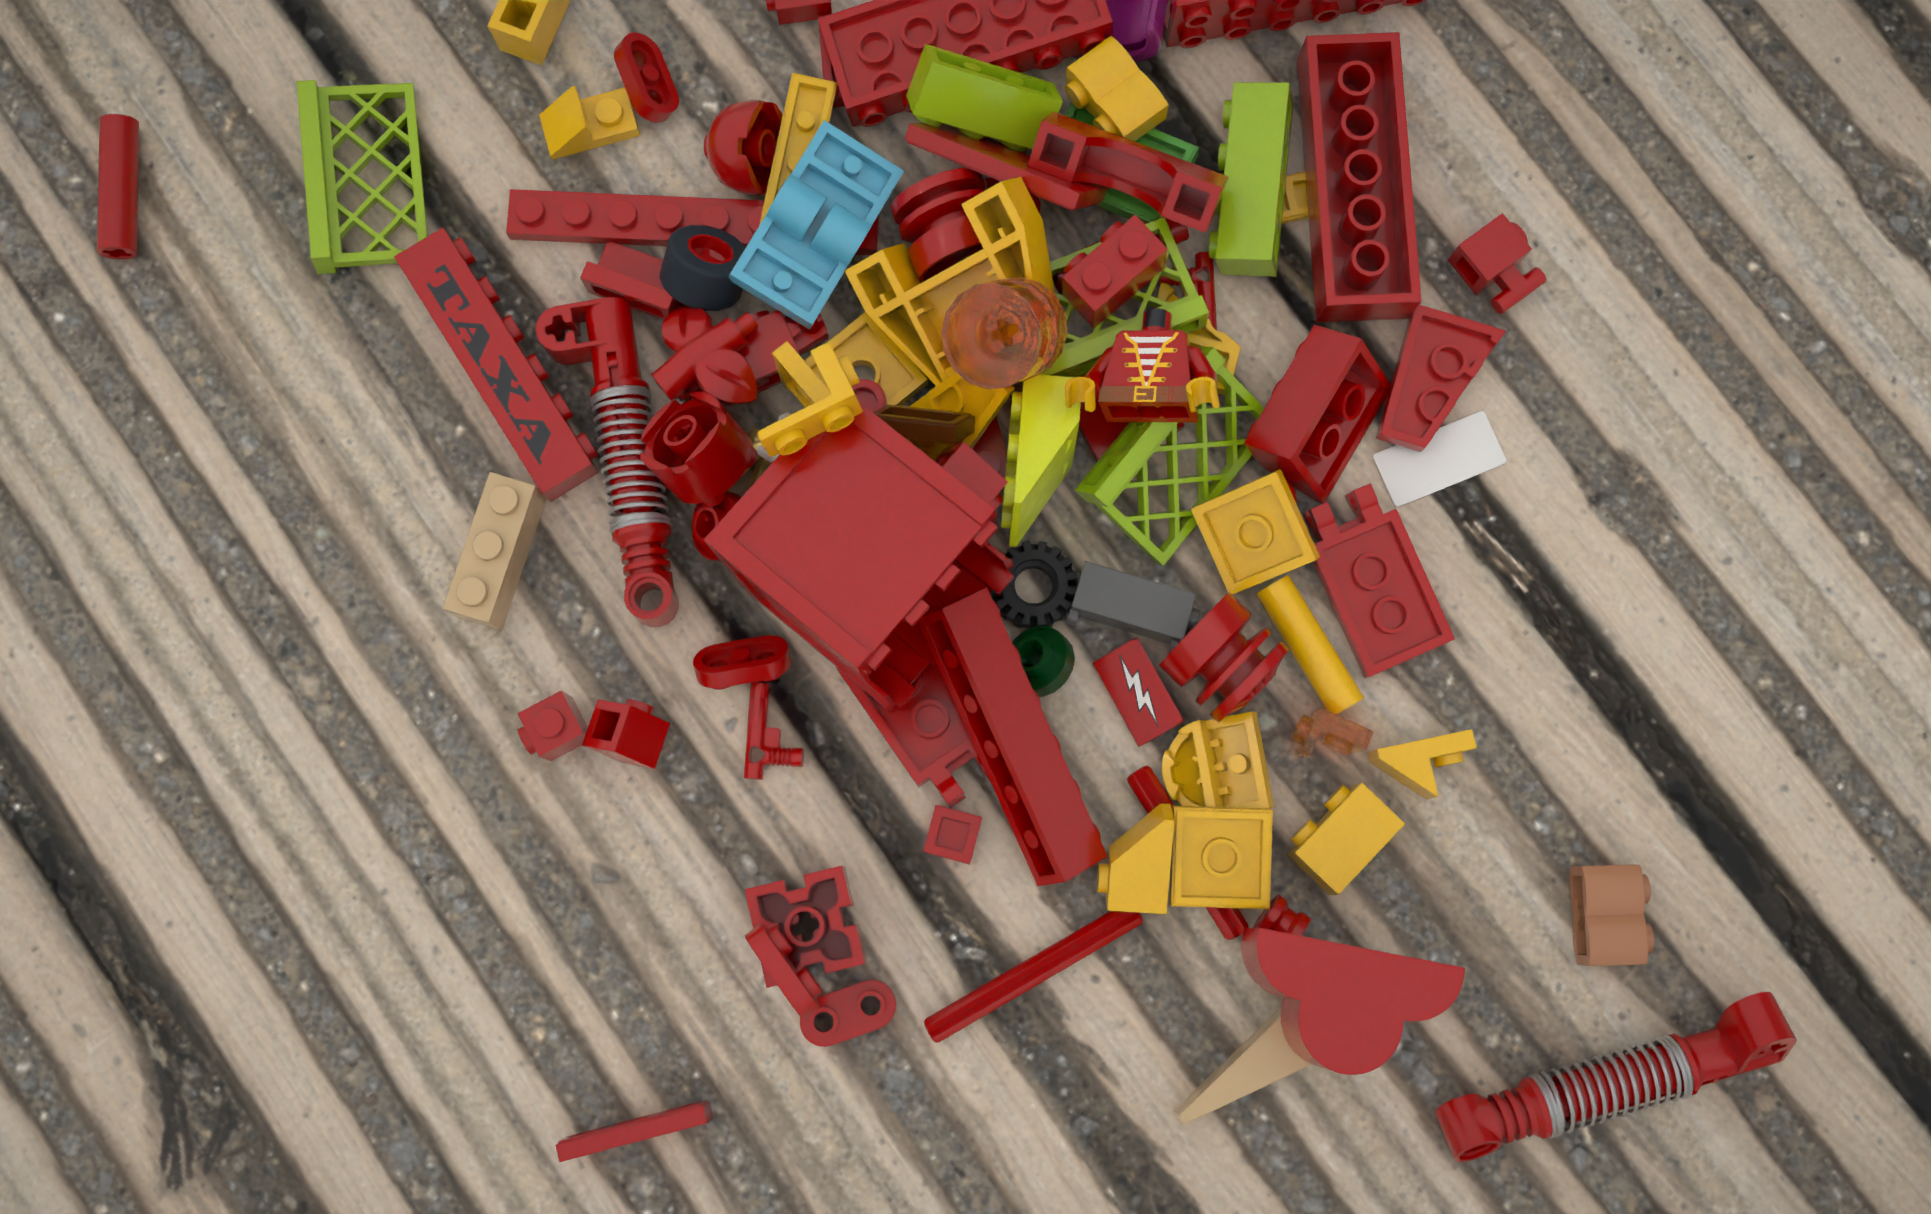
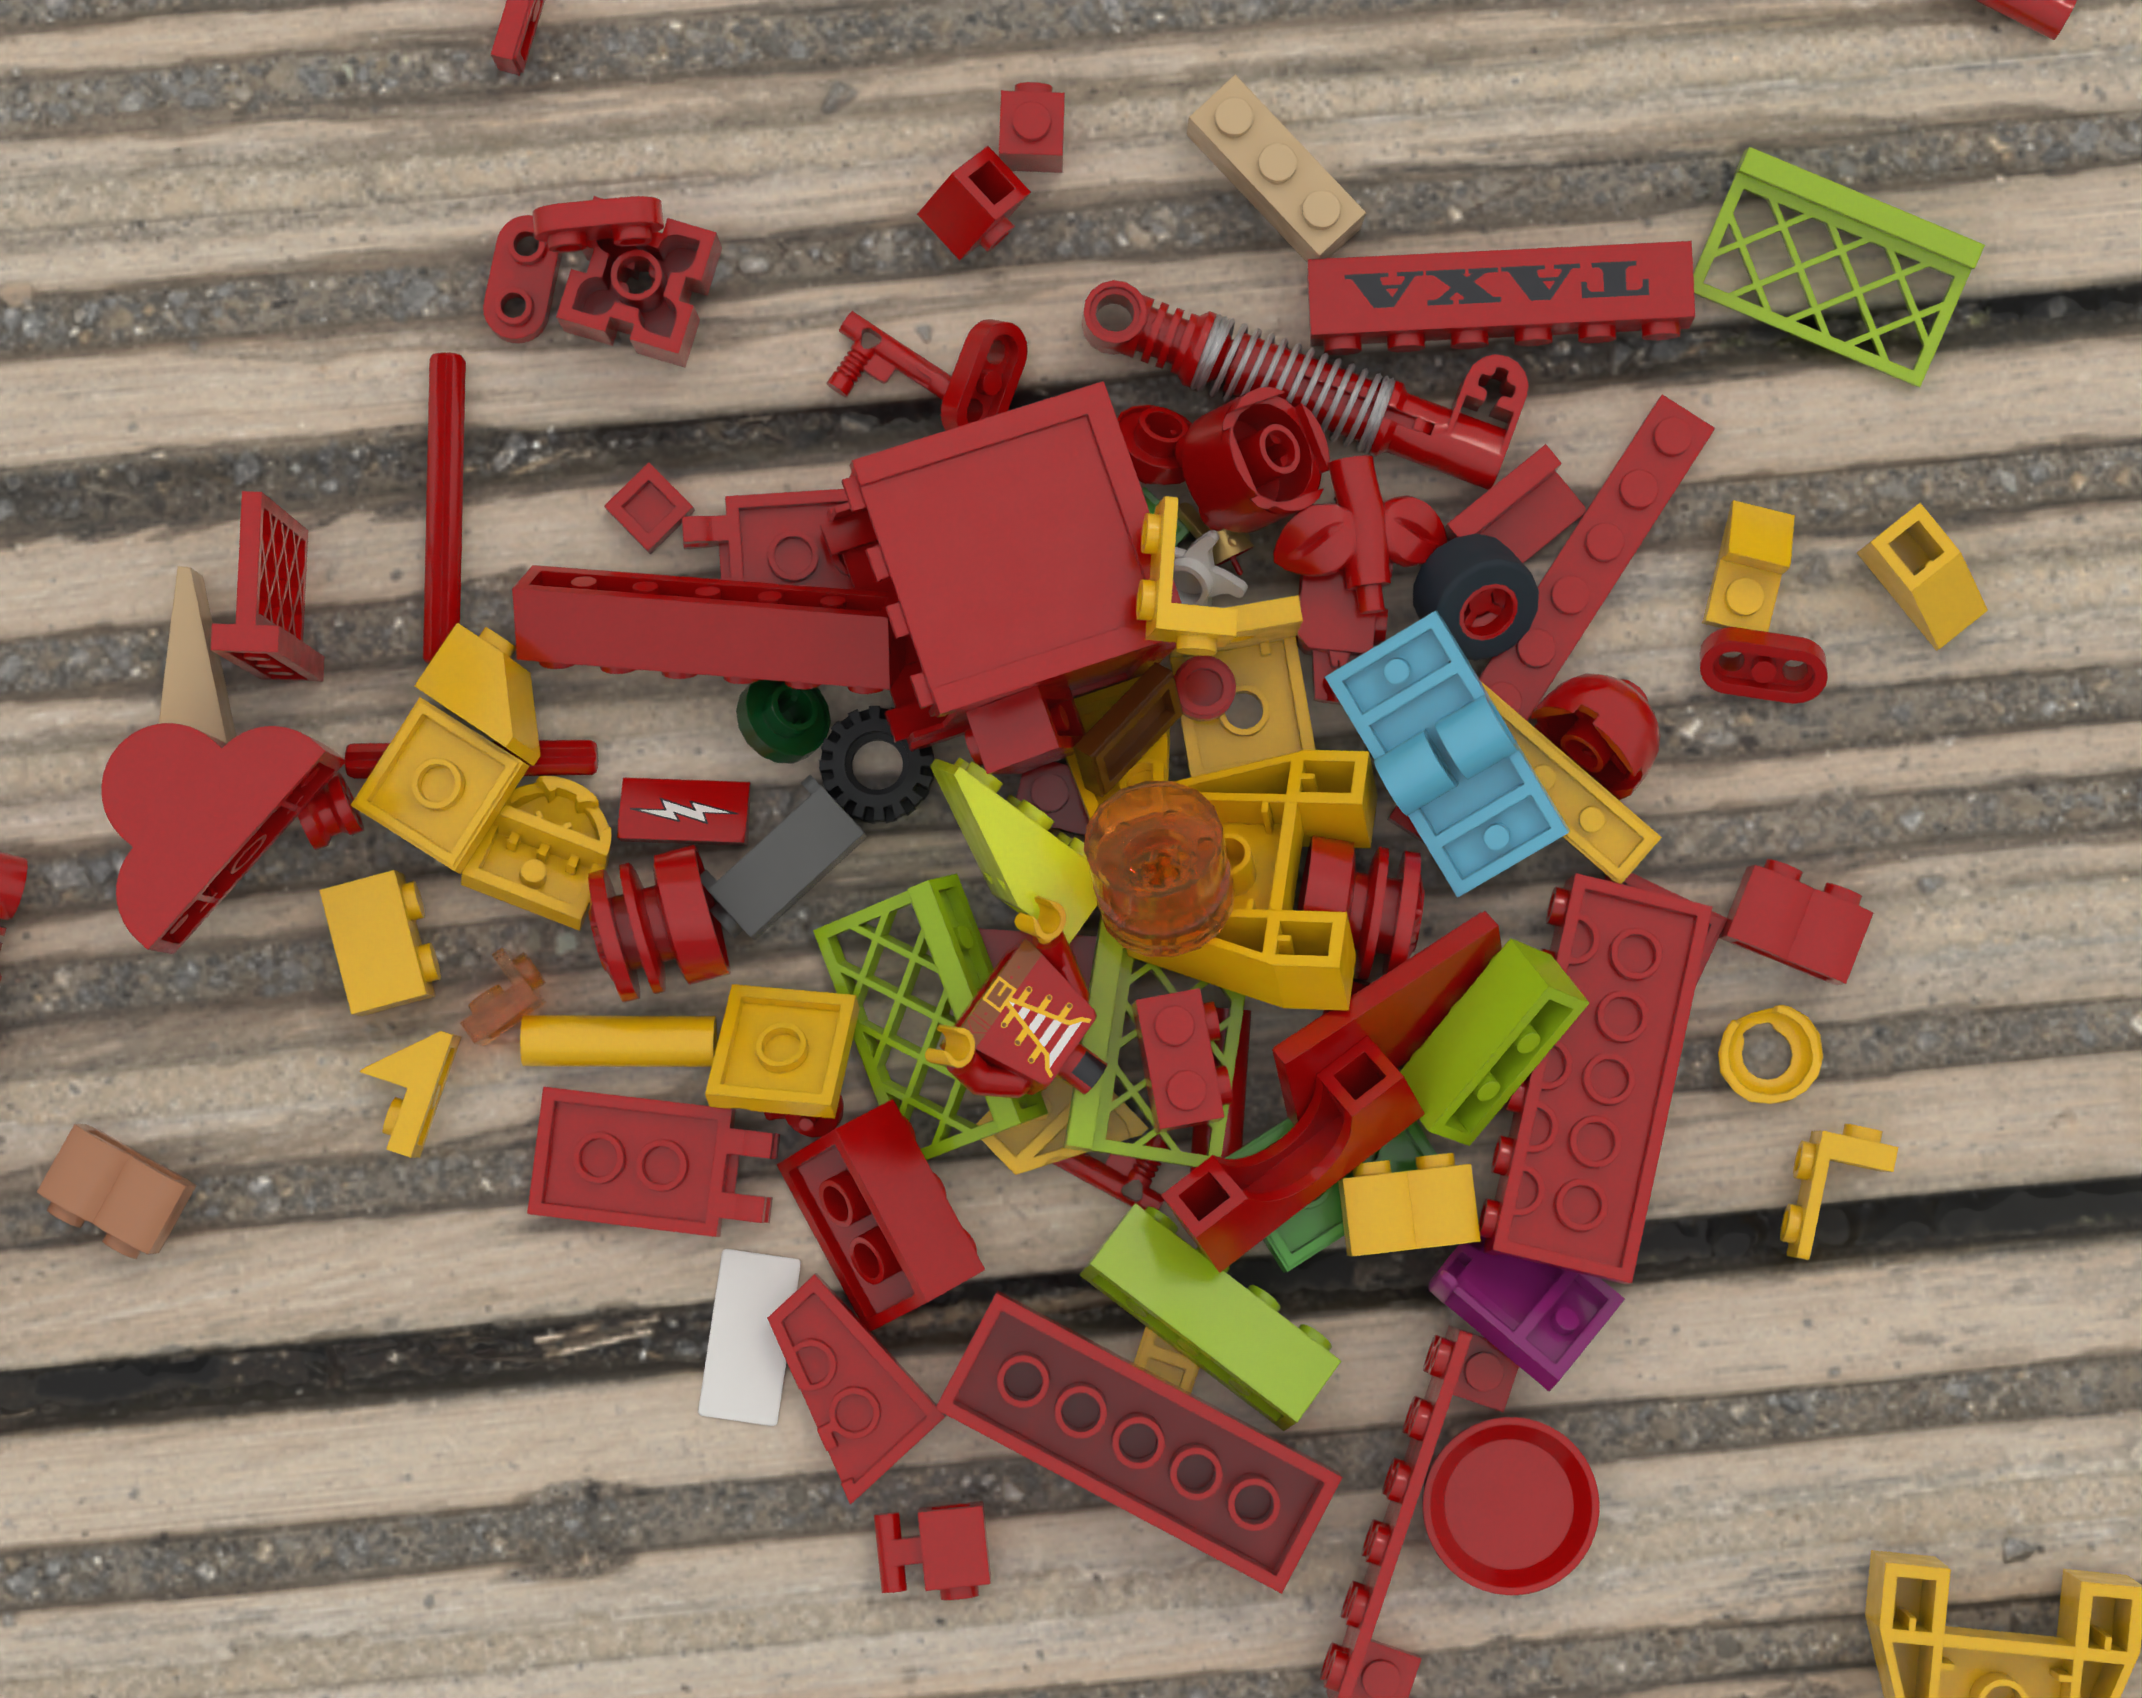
camera: 120 degrees right, 5 degrees up
none -> red fence [211,491,325,682]

